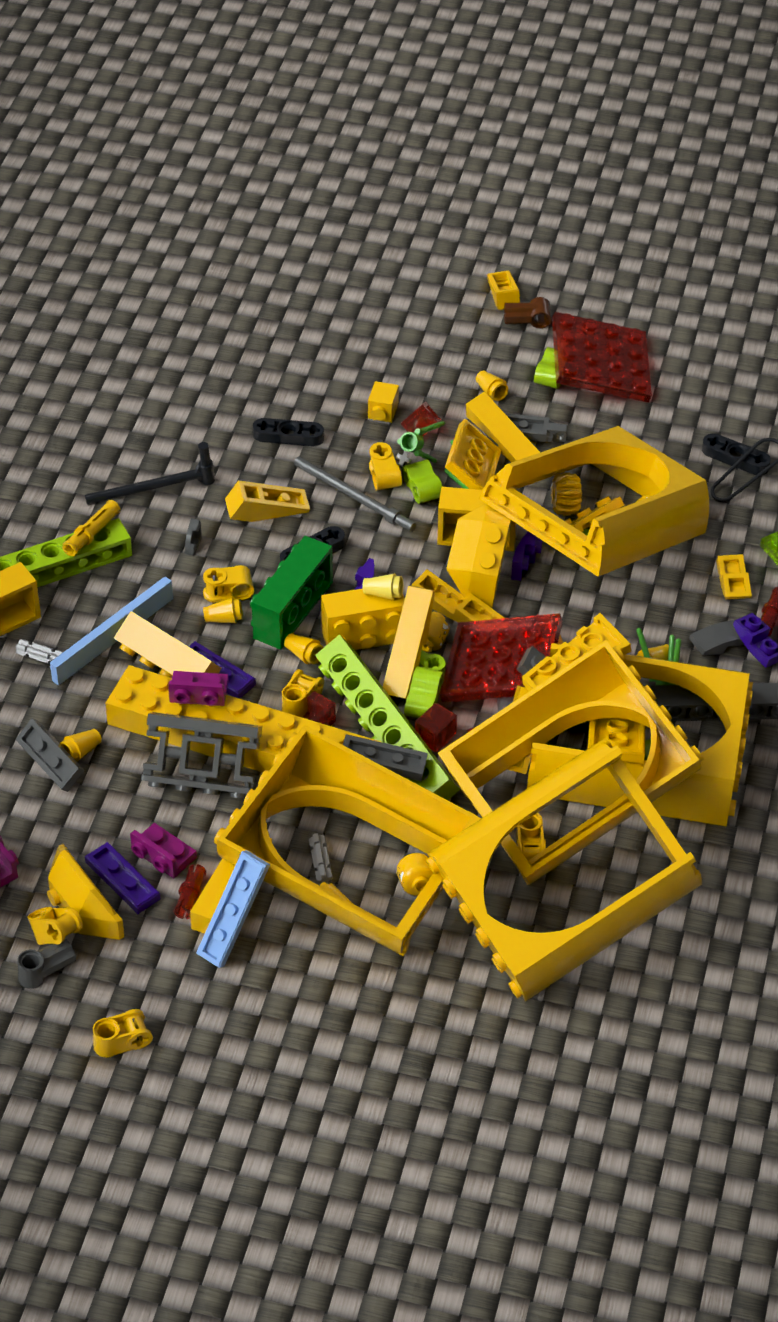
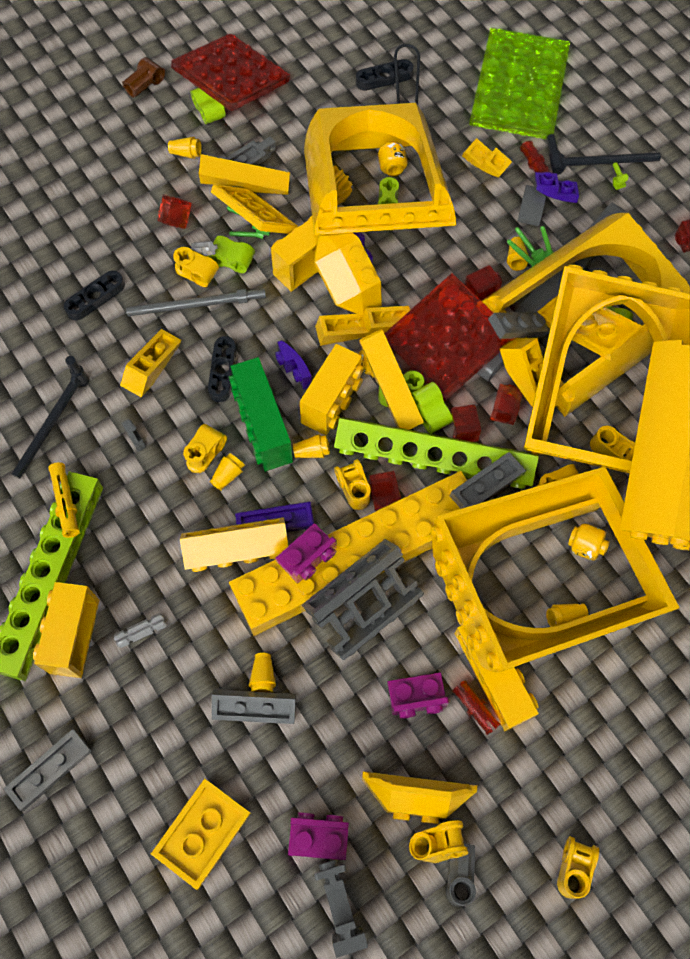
camera: 50 degrees left, 20 degrees up
light blue tile [50,577,173,686] -> none
dark purple tile [85,842,161,914] -> none
light blue tile [196,850,270,968] -> none
light grey axle [309,833,333,883] -> none
light yellow cone [363,573,404,600] -> none
yellow brick [368,381,399,423] -> none
bright green plant [397,421,445,463] -> none
yellow slope [487,270,520,310] -> none
yellow wing [522,613,631,691] -> none
yellow wing [564,496,624,532] -> none

